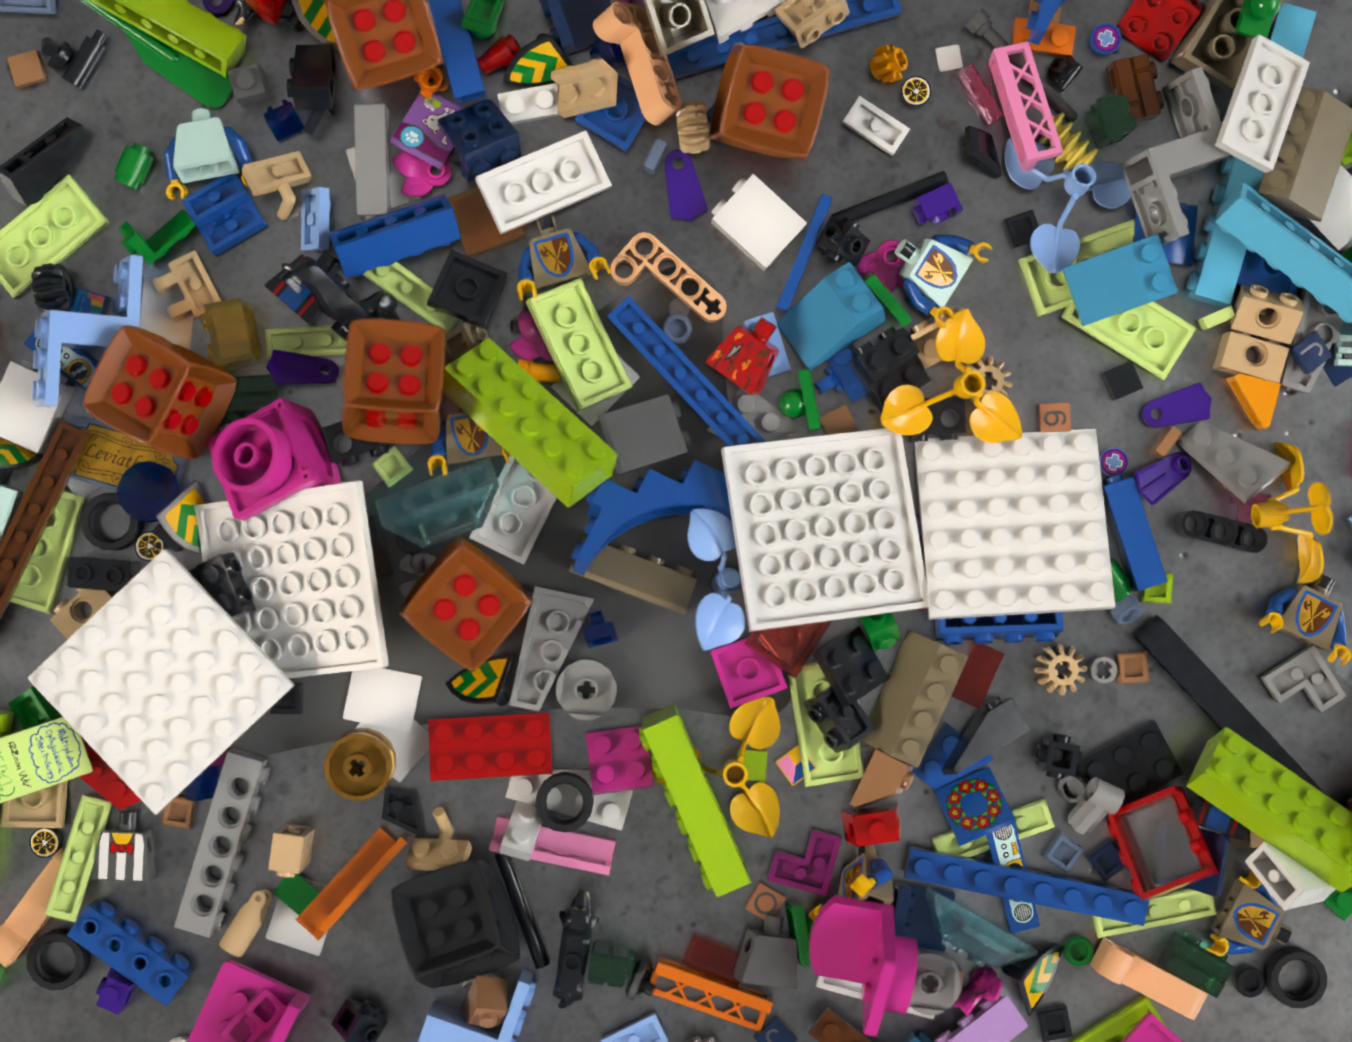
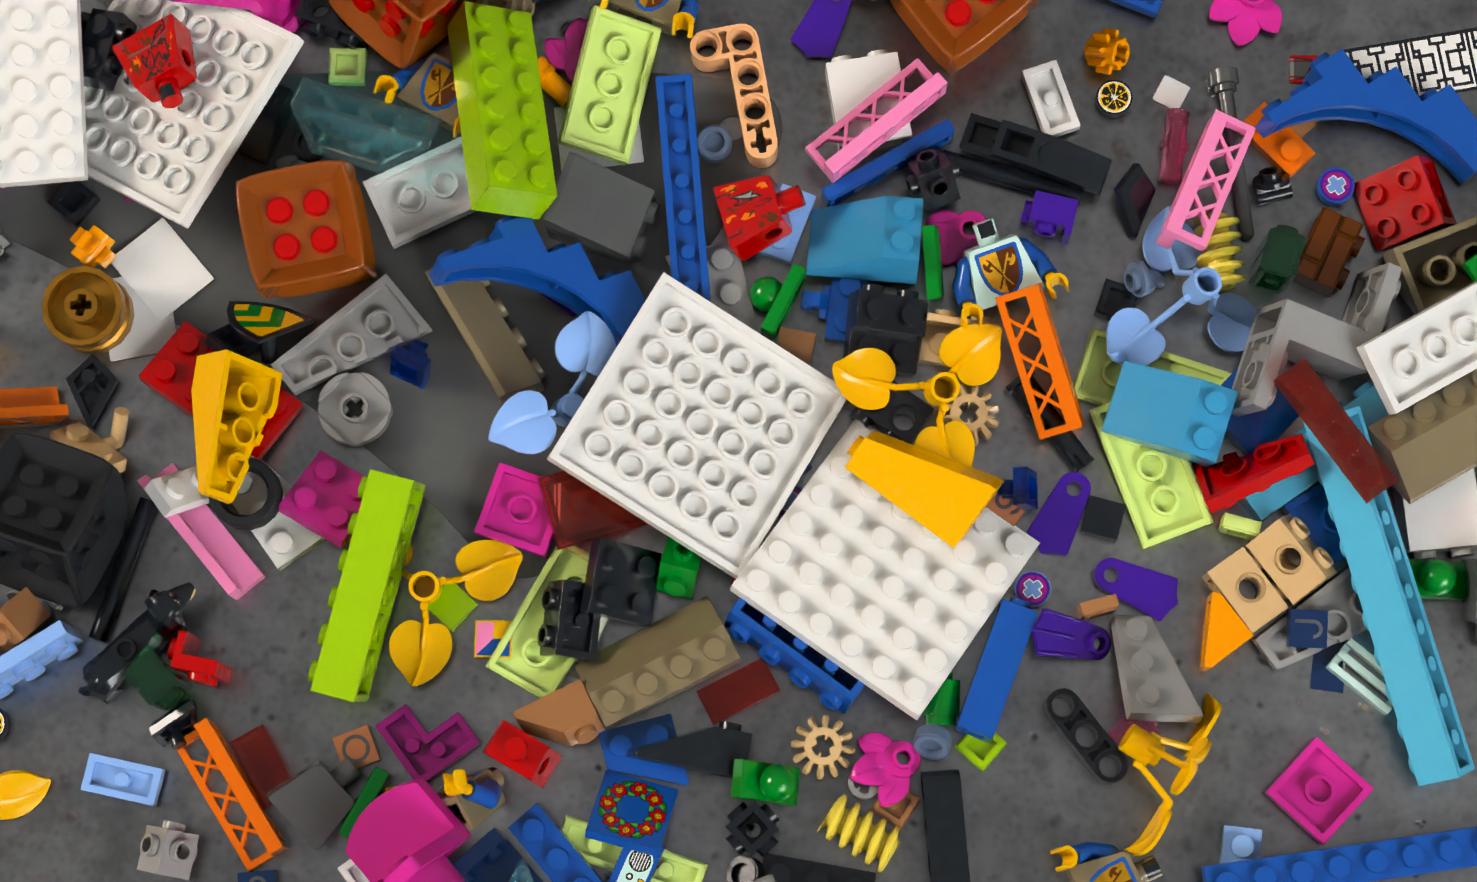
camera: 45 degrees right, 10 degrees down
none -> light orange gear [69,225,116,269]
none -> red torso [112,14,197,108]
none -> red bracket [168,630,232,687]
none -> yellow wedge [191,349,282,504]
none -> black tile [204,324,258,358]
none -> green tile [731,759,800,806]
none -> bright pink fence [805,58,948,183]
none -> light yellow piece [817,794,901,873]
none -> yellow slope [845,430,1004,548]
none -> dark pink plate [850,732,921,807]
none -> black slope [959,113,1112,195]
none -> orange fence [995,282,1085,440]
none -> clear blue tile [997,467,1038,510]
none -> black pin [1005,369,1095,473]
none -> dark purple piece [1026,472,1091,555]
none -> sand blue plate [1123,261,1167,298]
none -> red wing [1193,434,1315,513]
none -> clear red plate [1273,358,1398,504]

